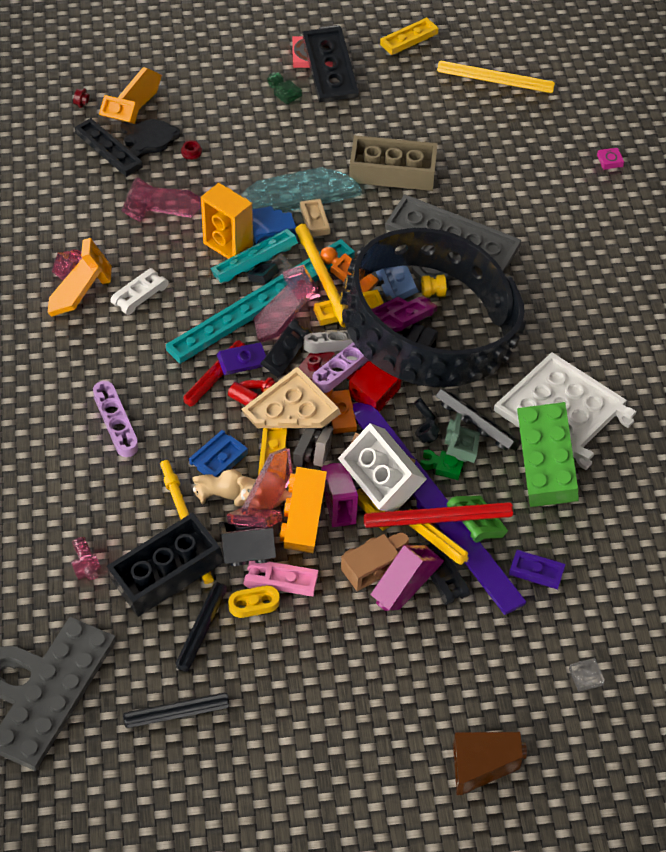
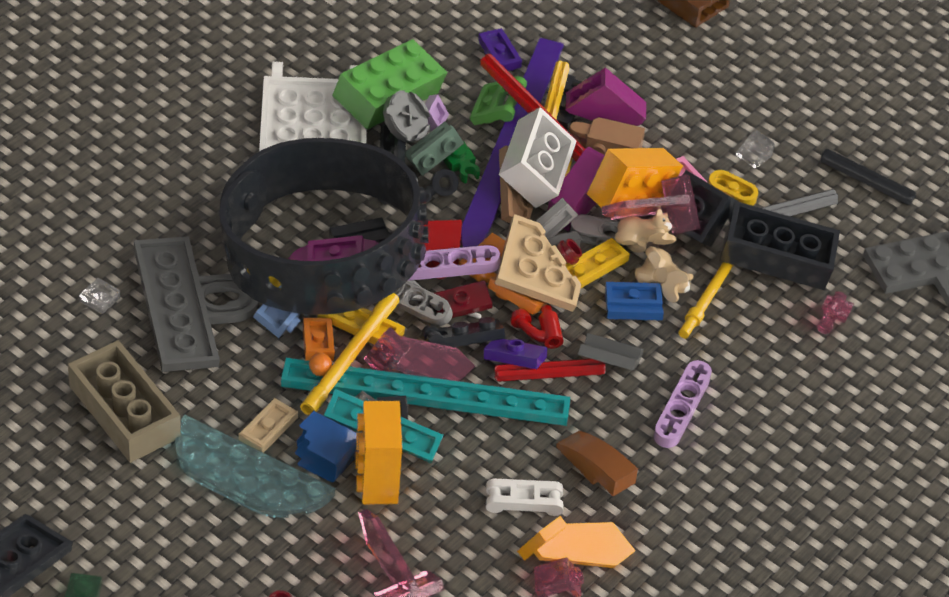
camera: 135 degrees left, 5 degrees down
none -> clear plate [80,278,120,314]
none -> tile [383,90,430,143]
none -> lavender tile [425,94,449,131]
none -> dark orange slope [556,431,638,496]
none -> dark red plate [557,239,582,265]
none -> dark grey slope [578,333,644,370]
none -> clear slope [736,130,775,168]

